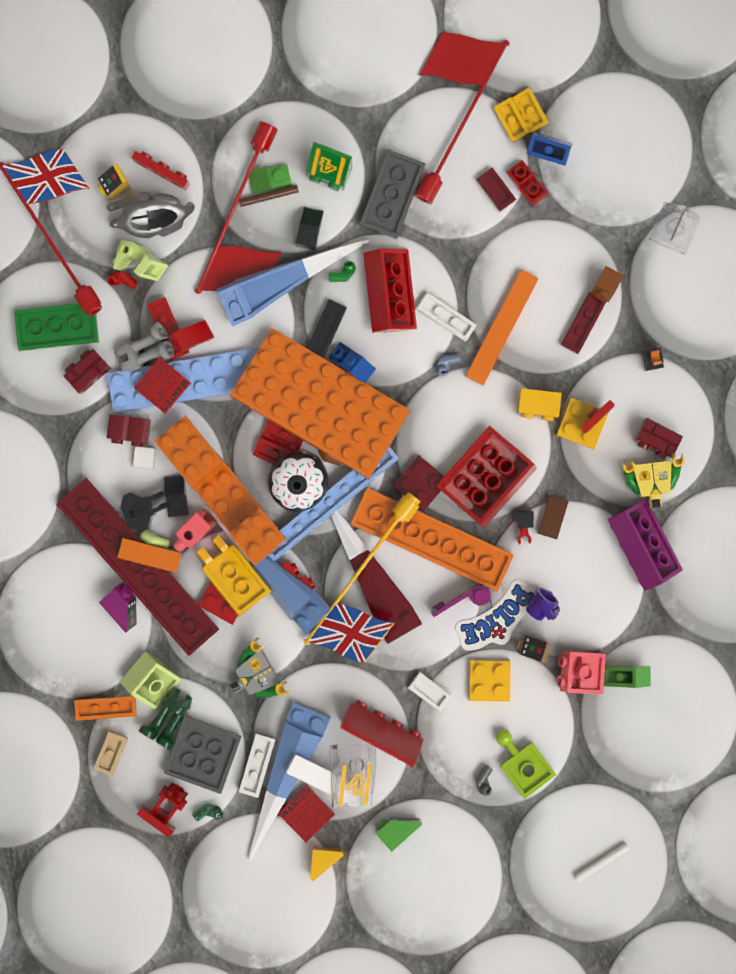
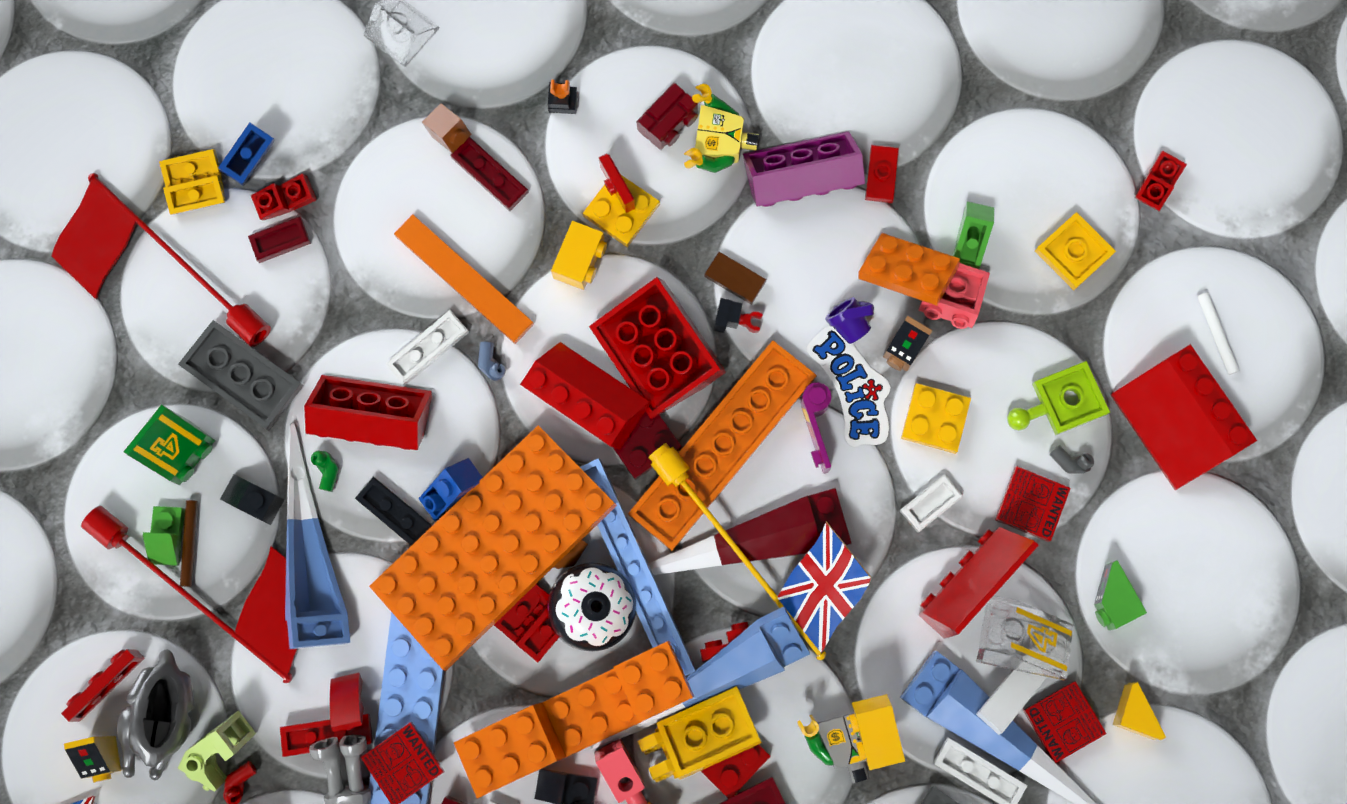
camera: 70 degrees left, 10 degrees down
none -> red slope [520,342,651,450]
none -> yellow brick [849,694,905,770]
none -> orange plate [858,233,960,306]
none -> red plate [865,145,899,203]
none -> red tile [995,466,1071,542]
none -> yellow plate [1035,212,1116,291]
none -> red slope [1110,344,1257,490]
none -> red slope [1135,151,1187,212]

